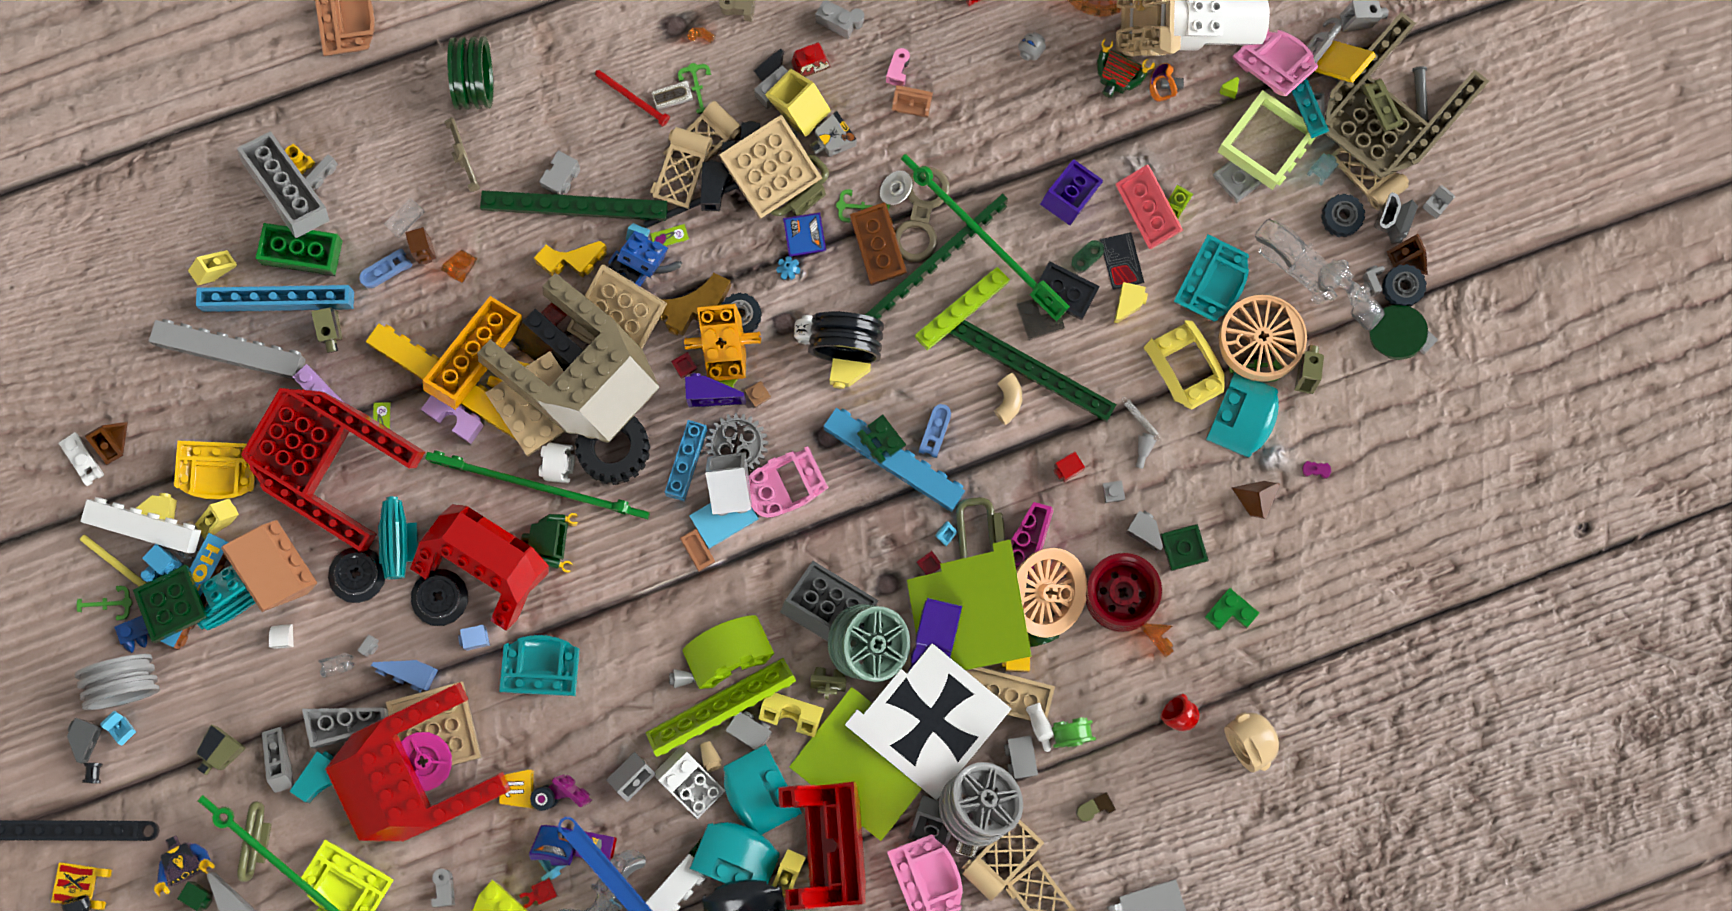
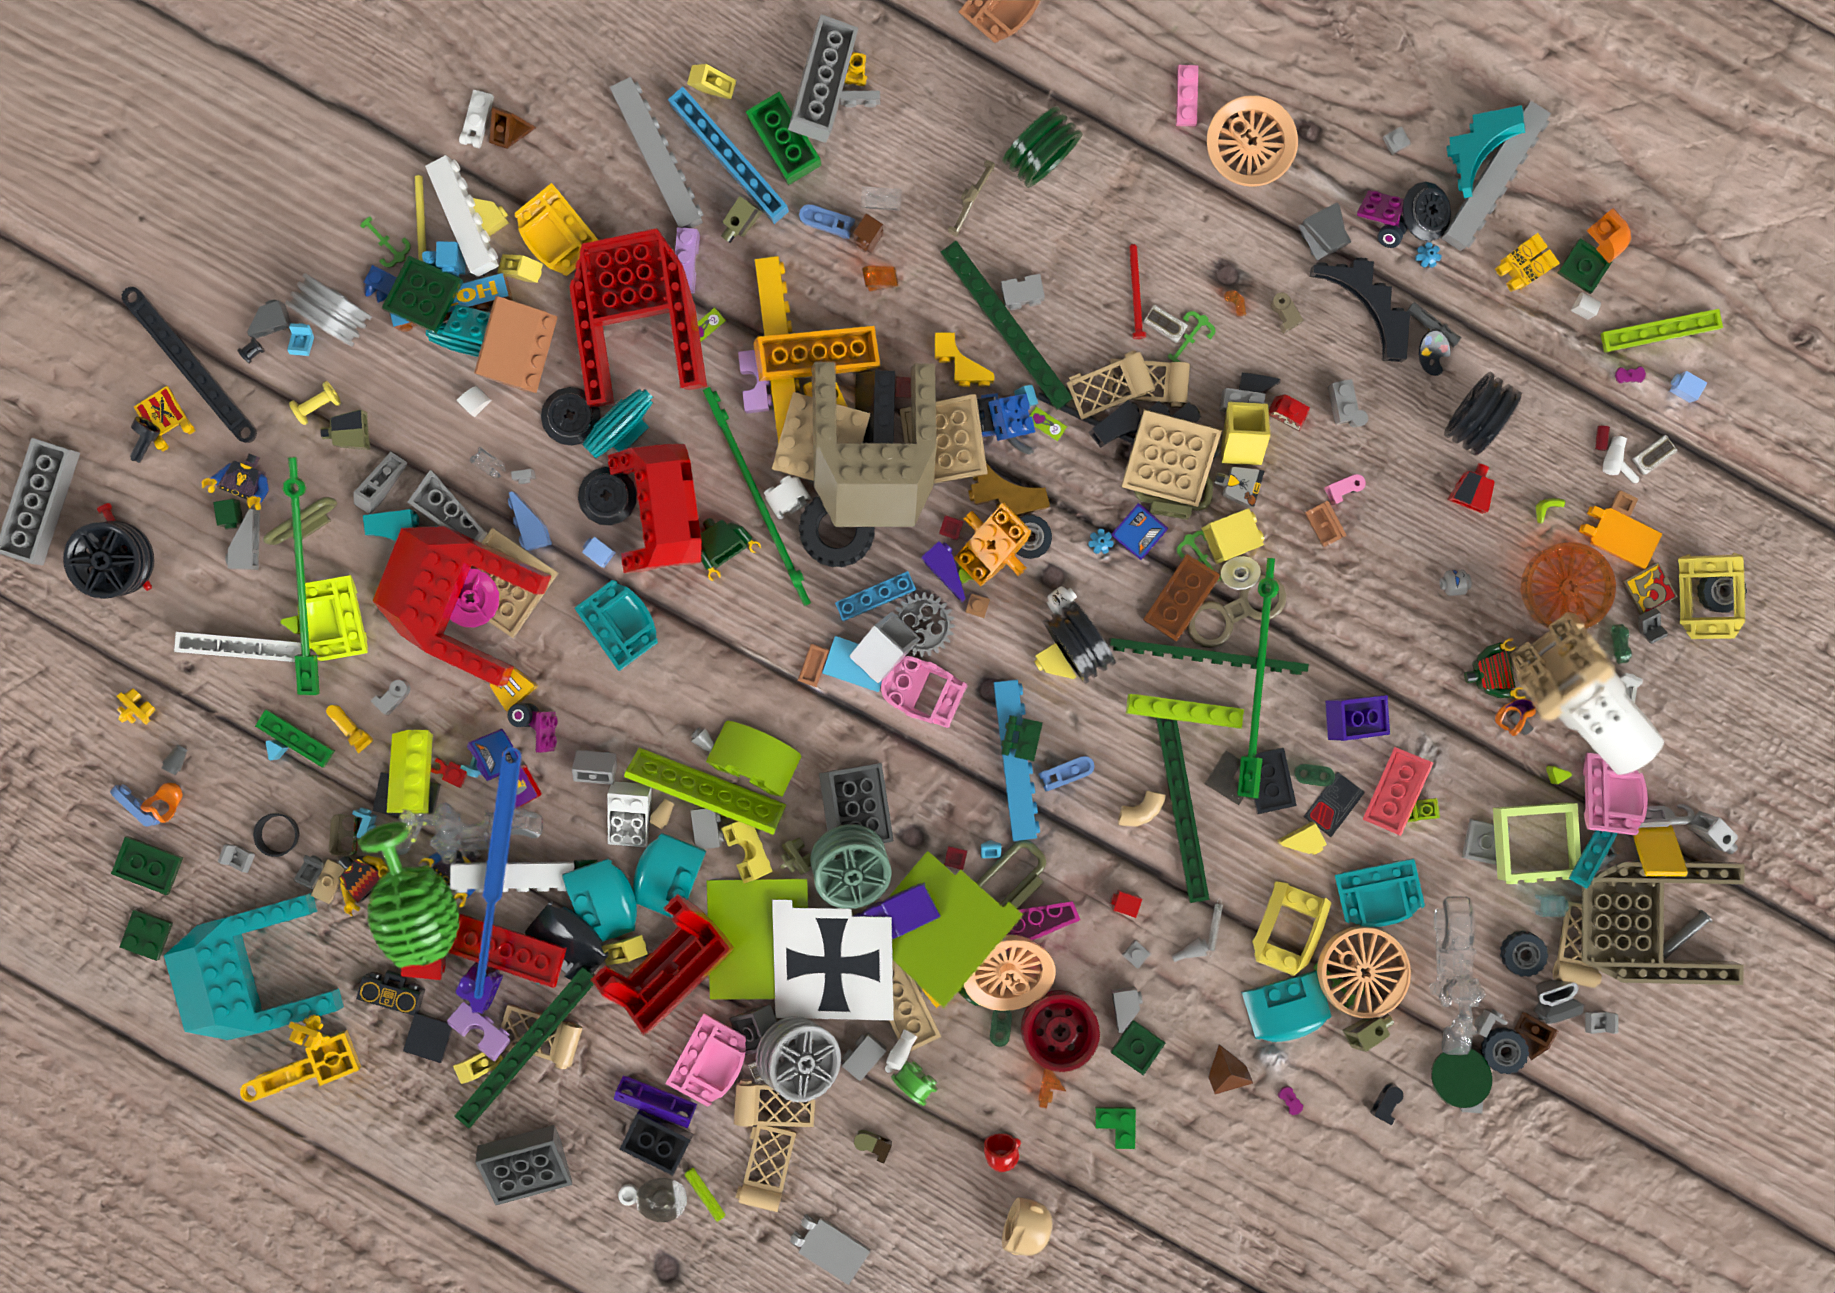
camera: 50 degrees right, 10 degrees up
olive plate [1362,78,1403,132] -> none
none -> light yellow hose [289,381,341,425]
none -> clear green plate [990,1010,1012,1047]
none -> light yellow slope [1201,508,1264,564]
none -> black leg [1370,1083,1404,1126]

